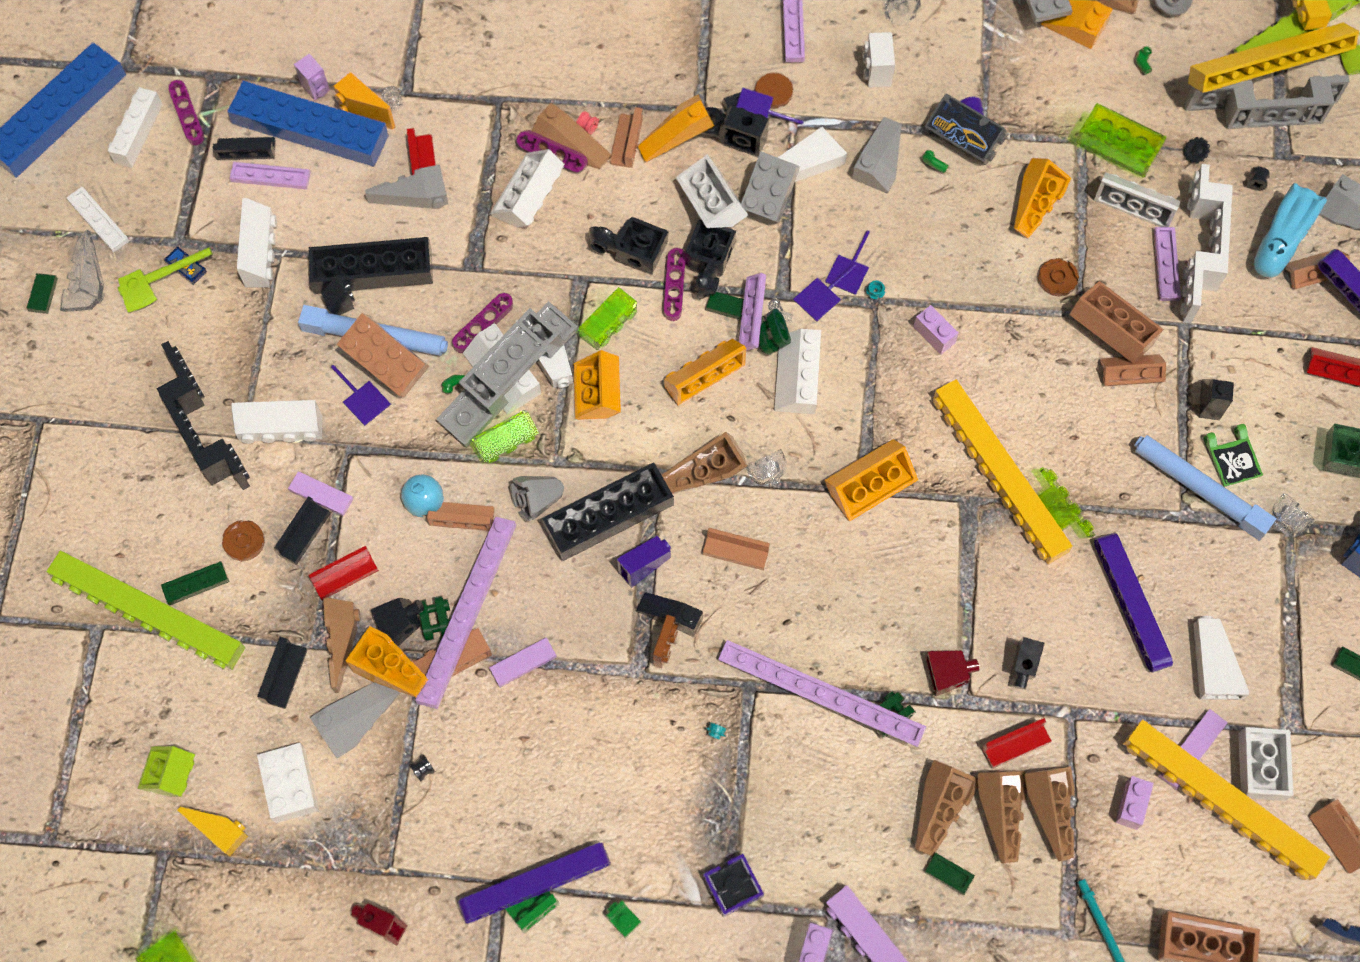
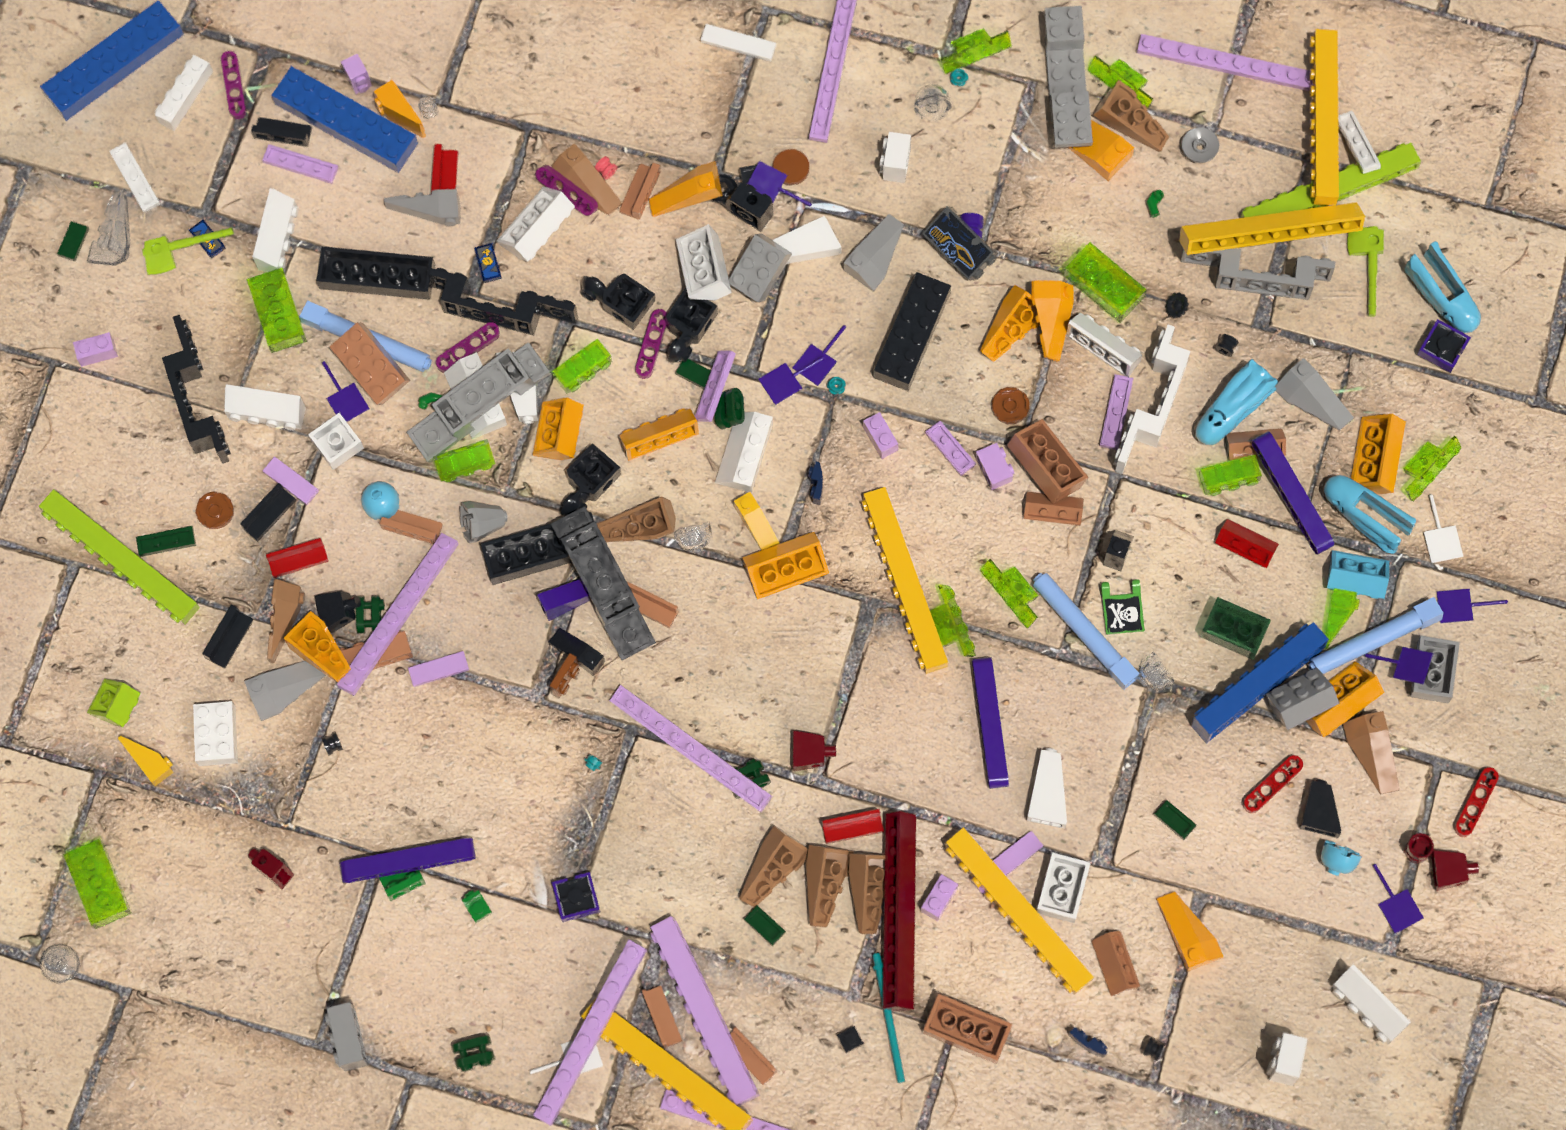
camera: 15 degrees right, 5 degrees up
black slope [321,275,355,315] -> none
clear arm [768,298,794,323] -> none
green arm [922,150,948,174] -> none
black torso [1011,637,1045,690] -> none
none -> lavender brick [73,332,118,367]
none -> clear neon green brick [247,268,307,353]
none -> white brick [308,413,364,470]
none -> black bracket [429,268,578,336]
none -> tile [474,243,502,283]
none -> black bracket [550,506,656,661]
none -> black brick [561,443,621,516]
none -> yellow slope [734,492,780,550]
none -> dark blue slope [808,461,823,505]
none -> black brick [874,272,951,392]
none -> dark red brick [883,811,916,1012]
none -> lavender tile [925,421,976,476]
none -> lavender brick [975,443,1015,490]
none -> clear neon green bracket [980,559,1039,628]
none -> light orange wedge [1031,280,1074,362]
none -> clear neon green brick [1199,455,1262,496]

